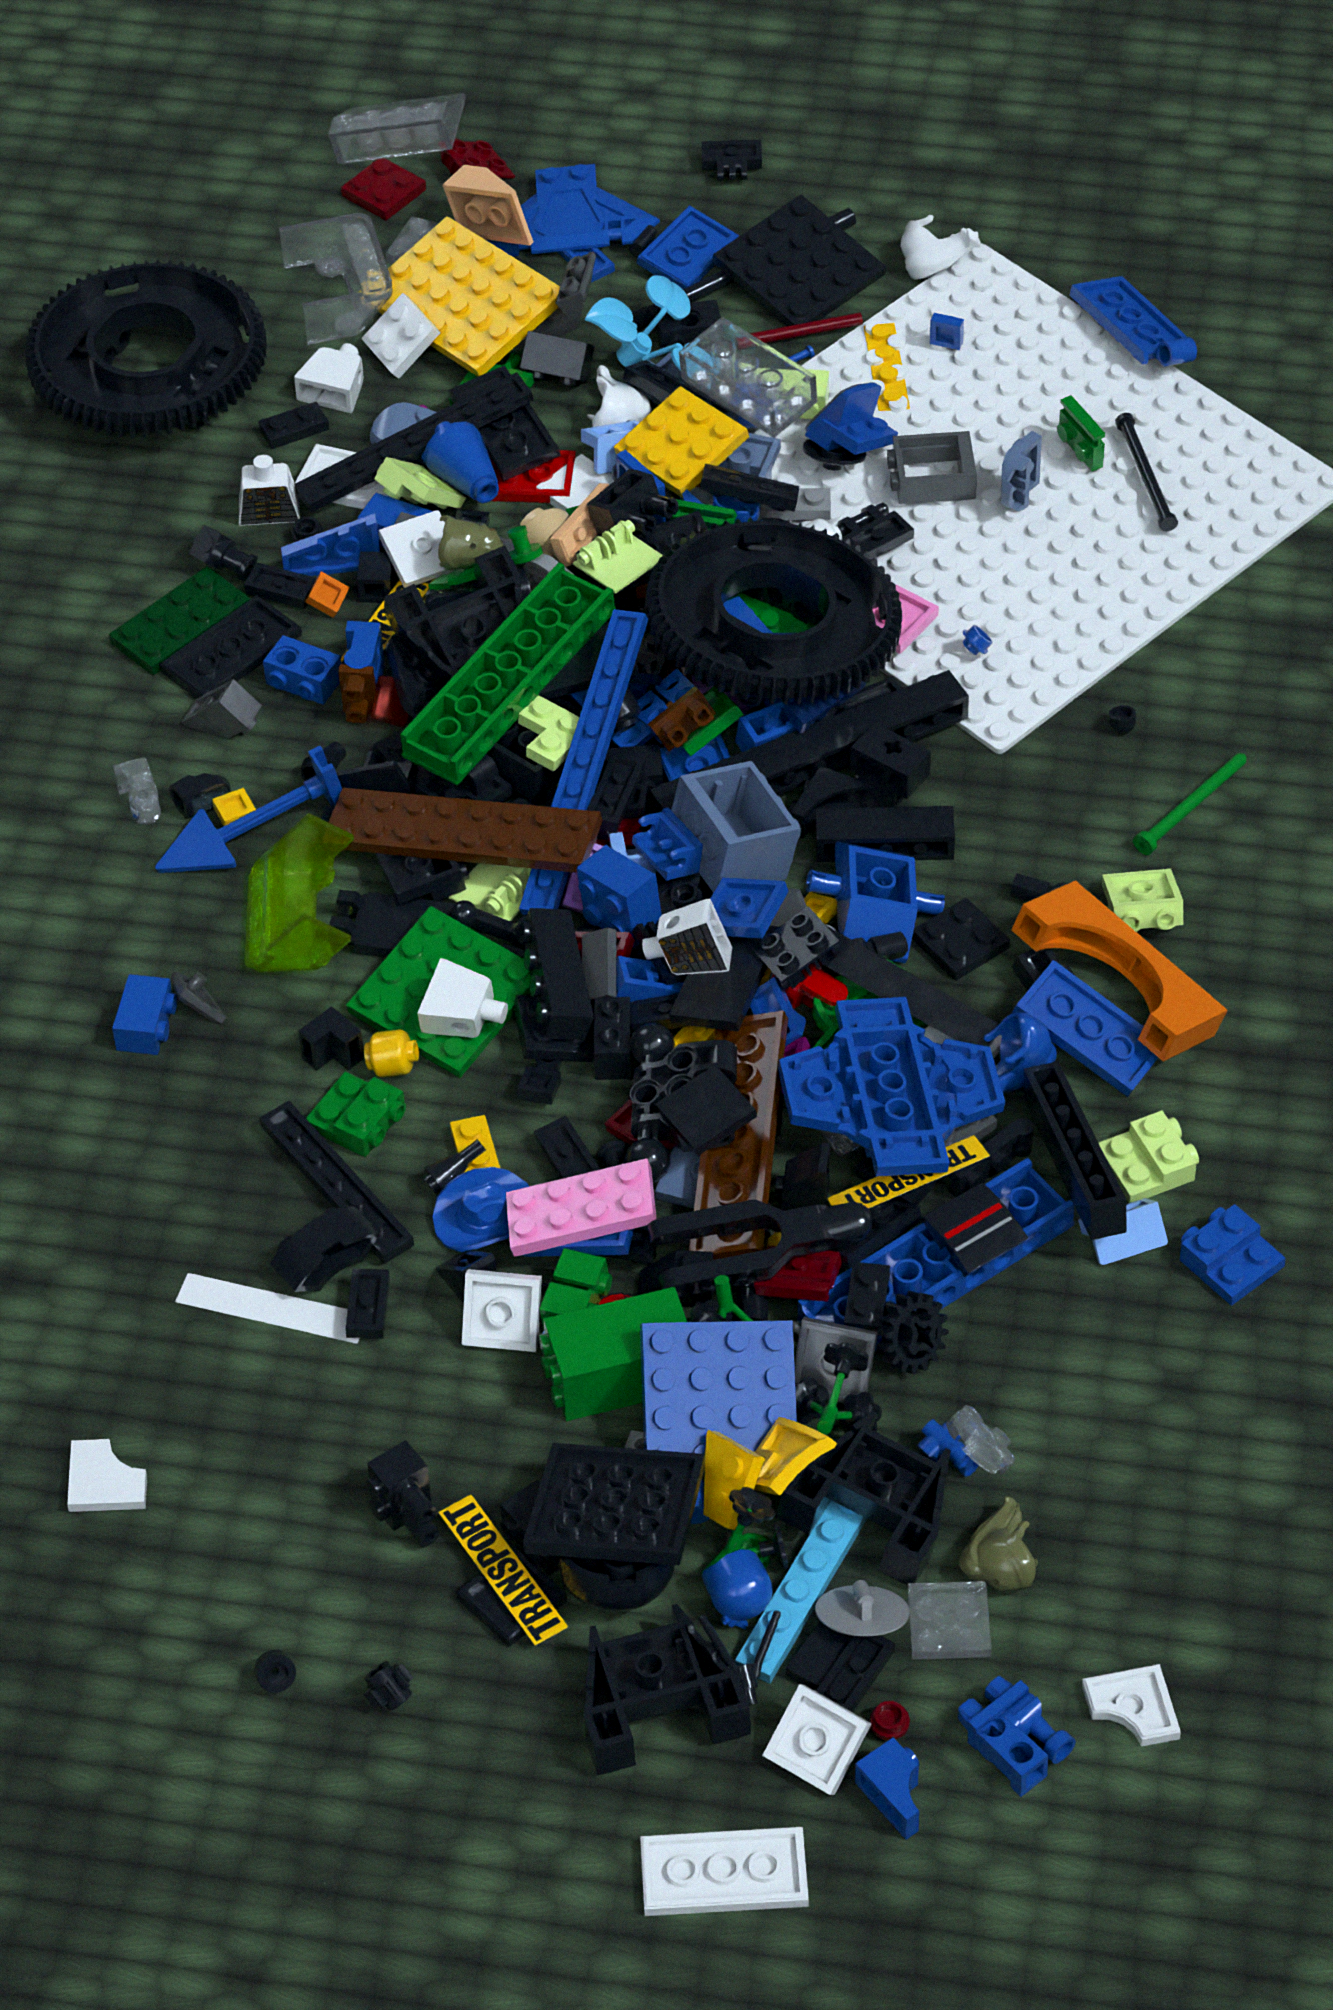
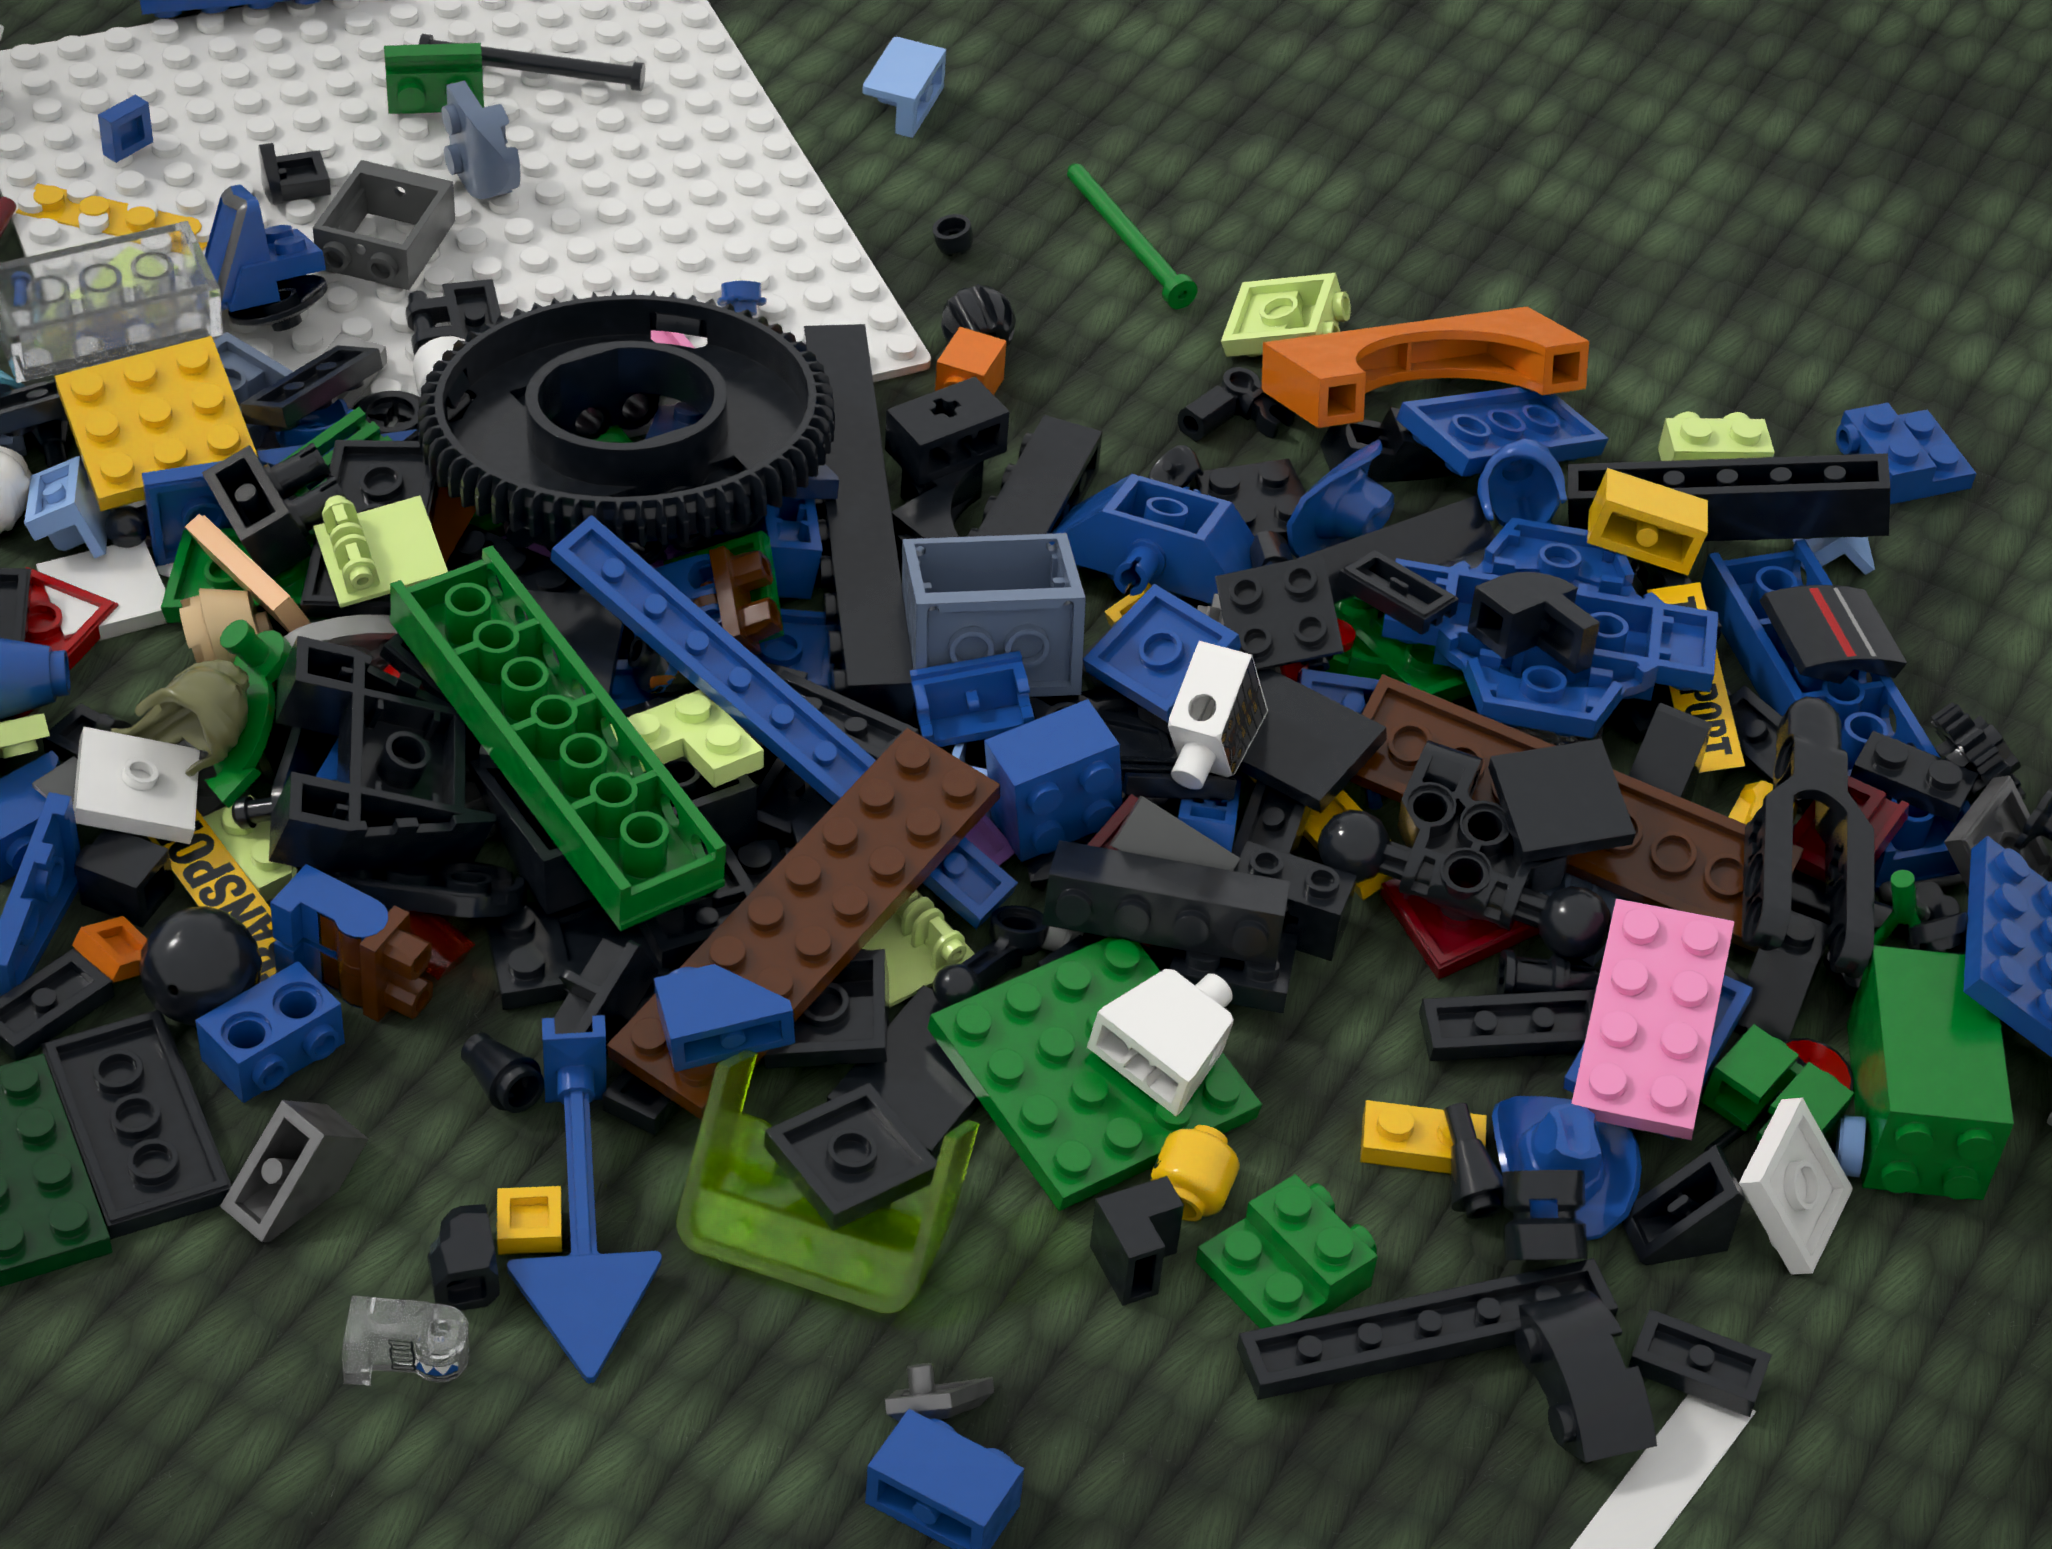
camera: 75 degrees left, 5 degrees down
black plate [517,1058,561,1105] -> none
none -> black helmet [139,906,262,1027]
none -> black tile [258,143,331,205]
none -> blue slope [654,964,795,1072]
none -> black plate [763,1083,940,1231]
none -> light blue panel [863,37,946,138]
none -> orange brick [935,327,1007,395]
none -> black piece [941,284,1016,346]
none -> black piece [1148,445,1204,488]
none -> blue hat [1287,439,1394,558]
none -> black tile [1337,550,1459,635]
none -> black brick [1467,572,1600,674]
none -> black wheel [1502,1170,1587,1260]
none -> yellow brick [1587,468,1708,576]

